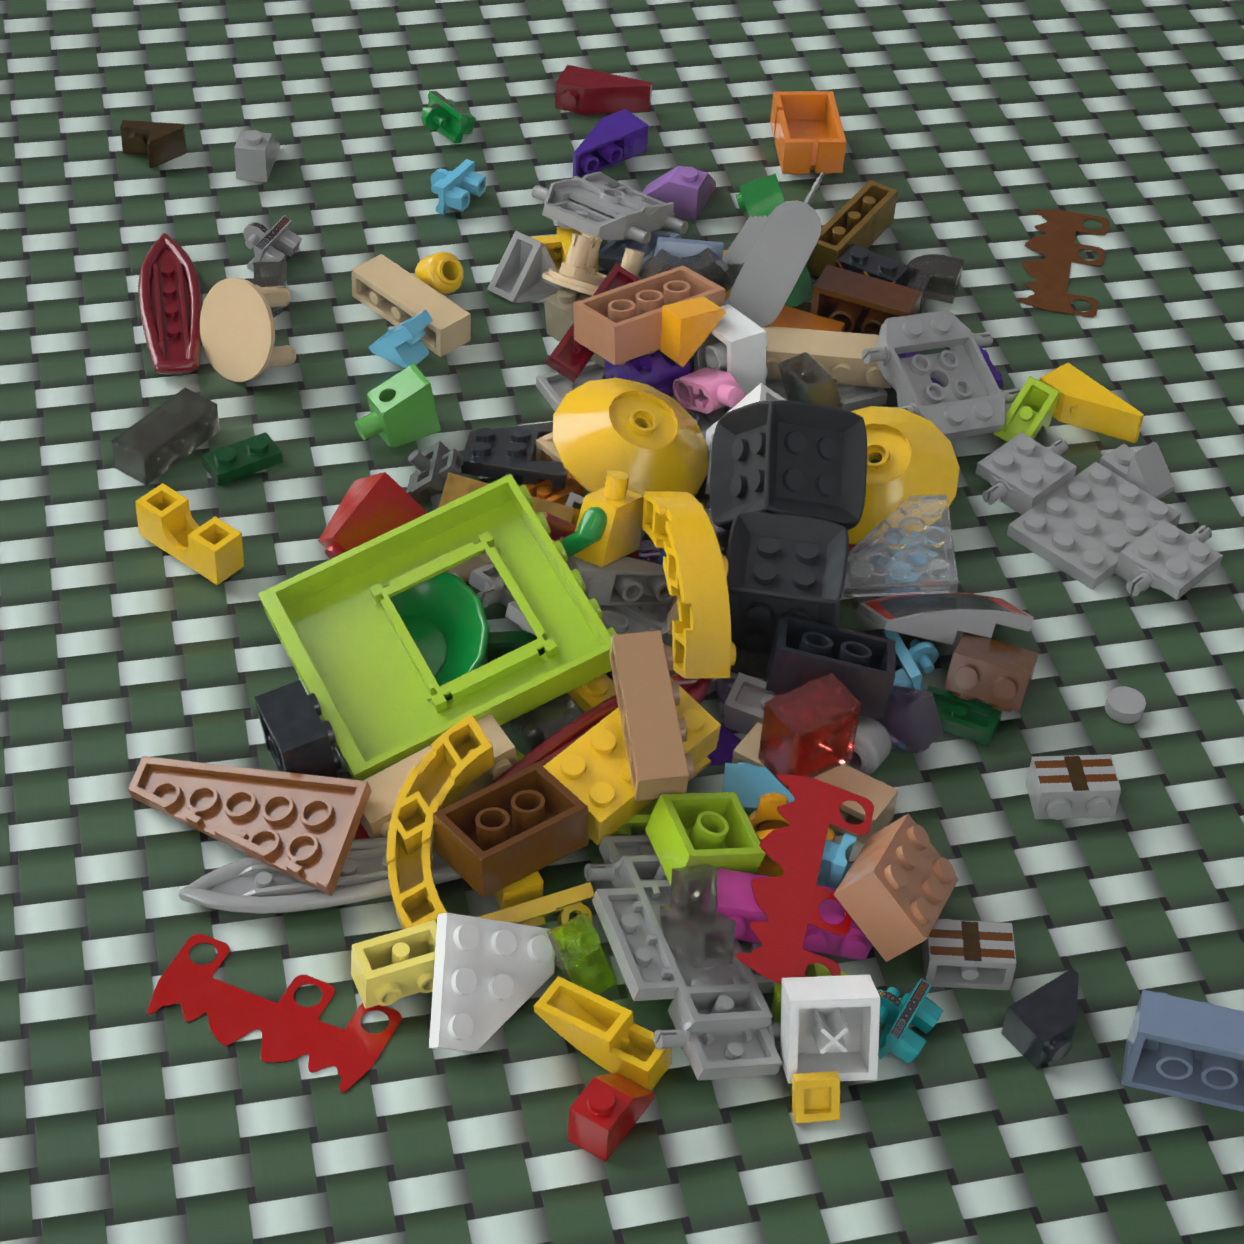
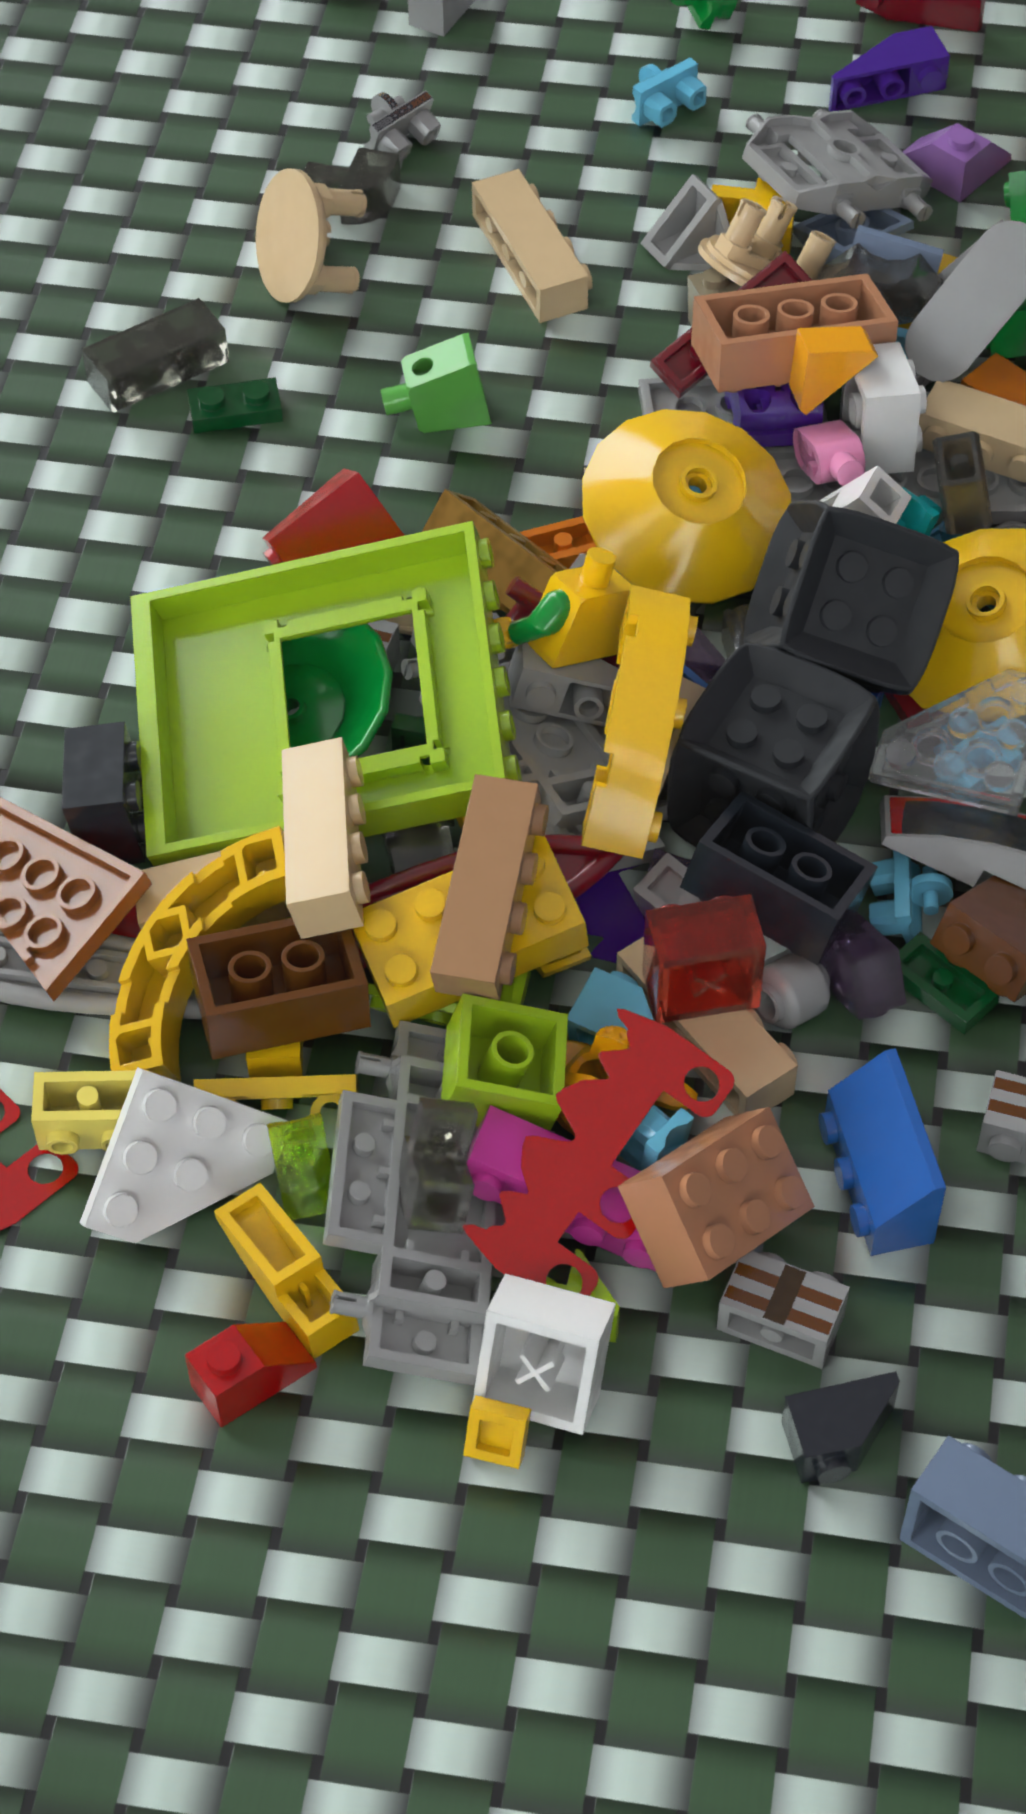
camera: 25 degrees right, 10 degrees up
yellow arch [135,483,244,585] -> none
dark red piece [138,233,203,374] -> none
medium azure slope [368,309,434,368] -> none
dark grey piece [407,441,464,502] -> none
yellow head [415,252,464,295] -> none
black wing [461,422,568,488] -> none
teal hips [877,978,944,1063] -> none
none -> tan brick [282,737,370,939]
none -> blue slope [819,1048,946,1256]

